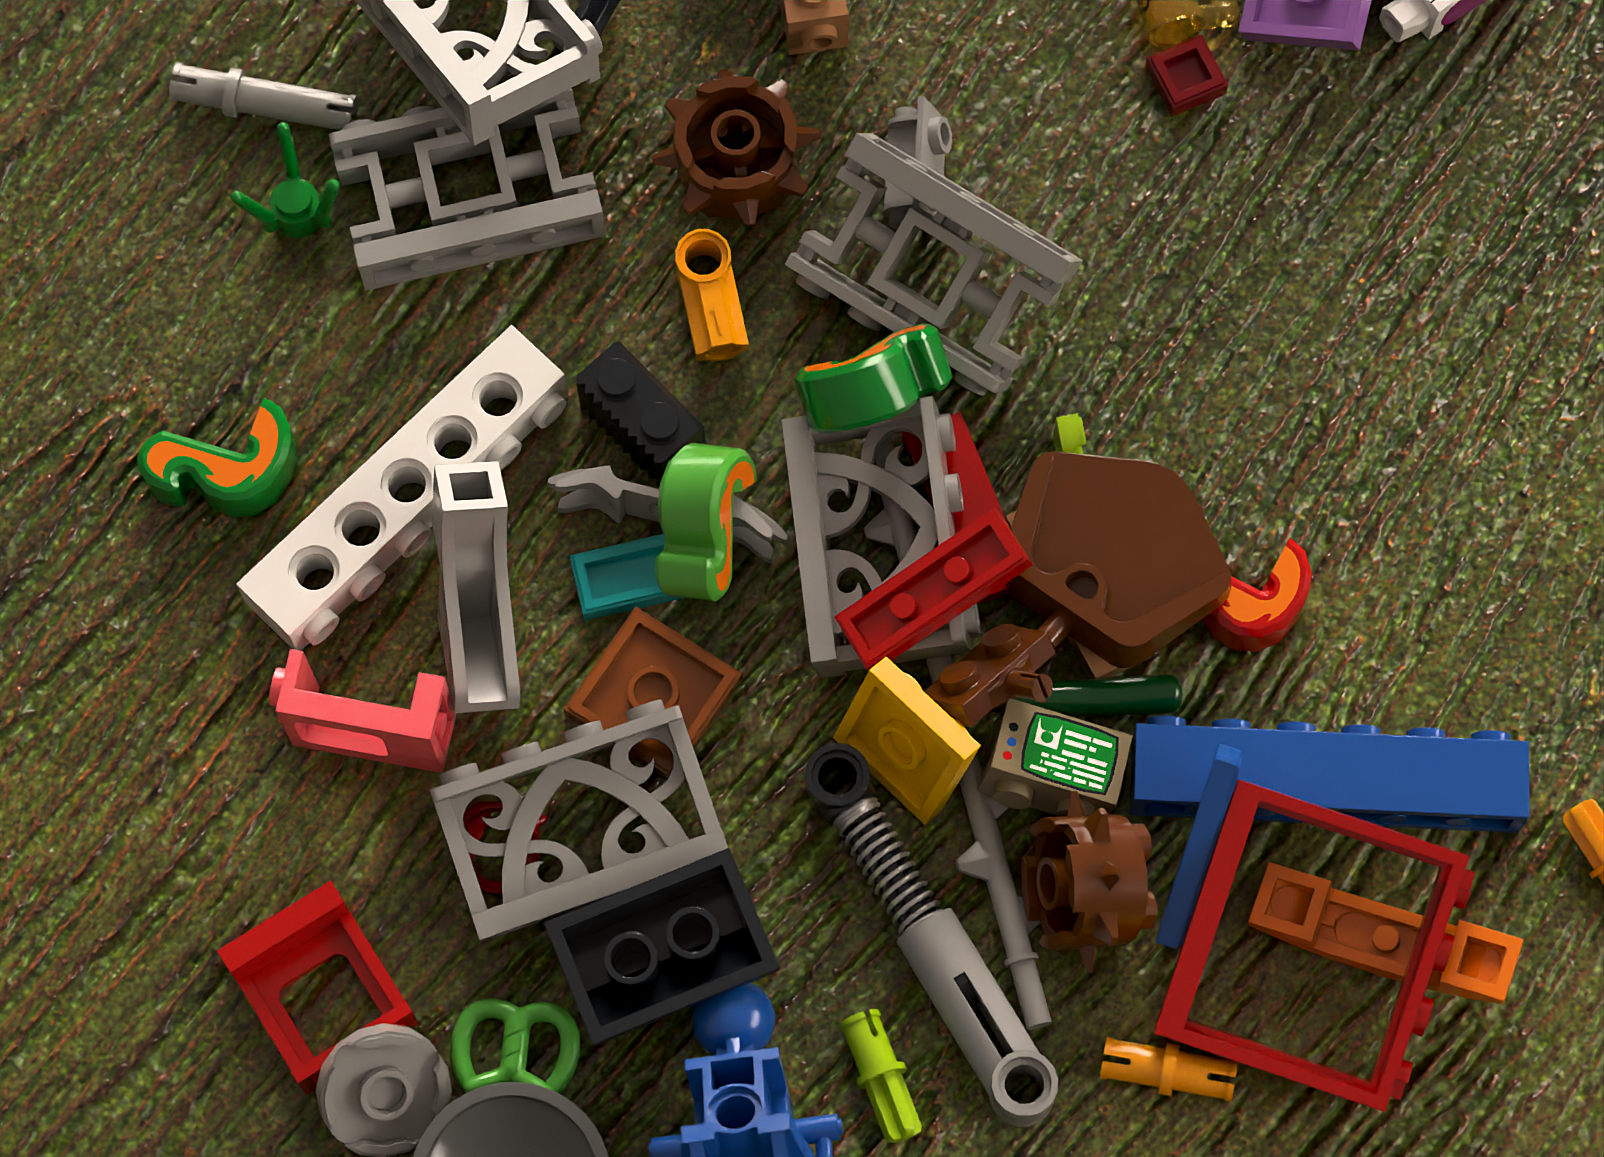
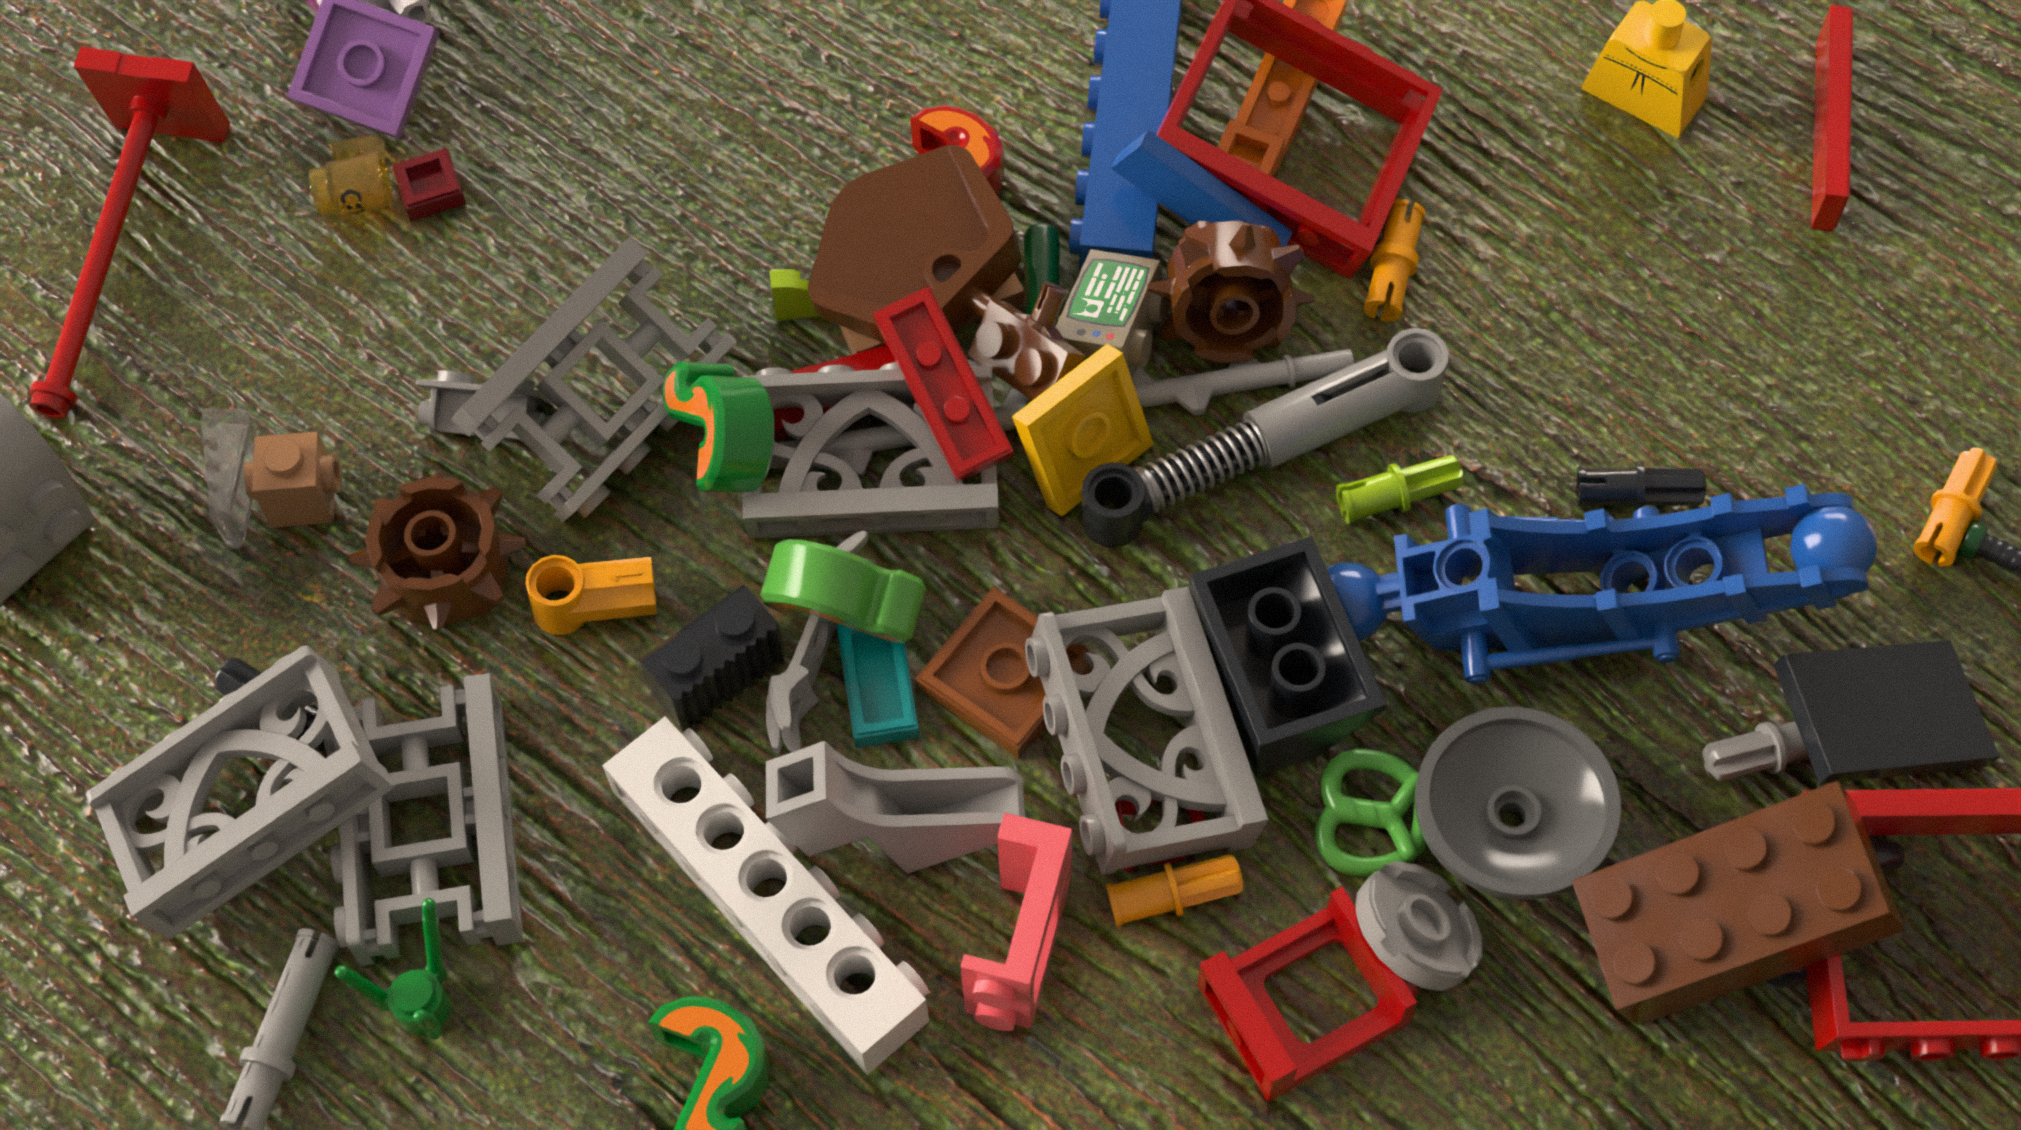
camera: 85 degrees left, 10 degrees down
none -> light orange axle [1106,854,1243,927]

